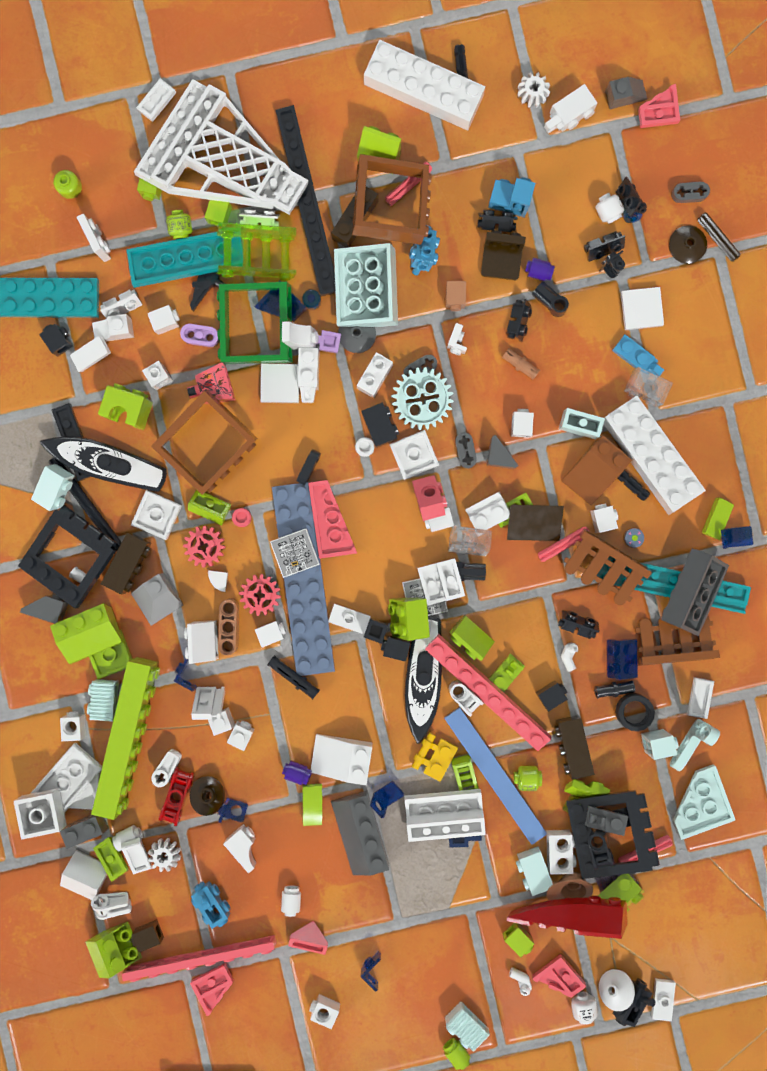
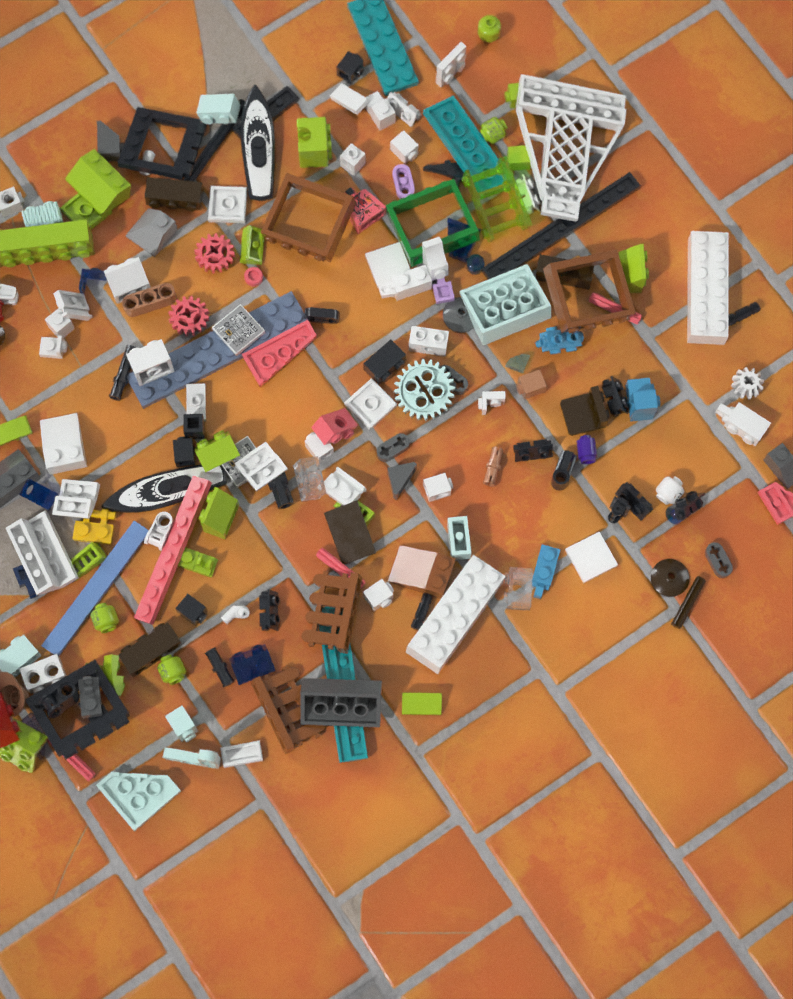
camera: 65 degrees right, 15 degrees down
white plate [136,78,176,122] -> none
white tile [208,570,228,592] -> none
white brick [255,620,286,647] -> none
dark purple brick [282,761,312,785] -> none
white tile [355,437,375,457] -> none
black tyre [615,693,655,731] -> none
sand blue tile [624,528,644,548] -> none
clear blue bracket [721,526,754,549] -> none
none -> white slope [52,479,100,519]
none -> white brick [126,339,174,386]
none -> lime head [157,654,186,685]
none -> clear light blue tile [506,354,530,374]

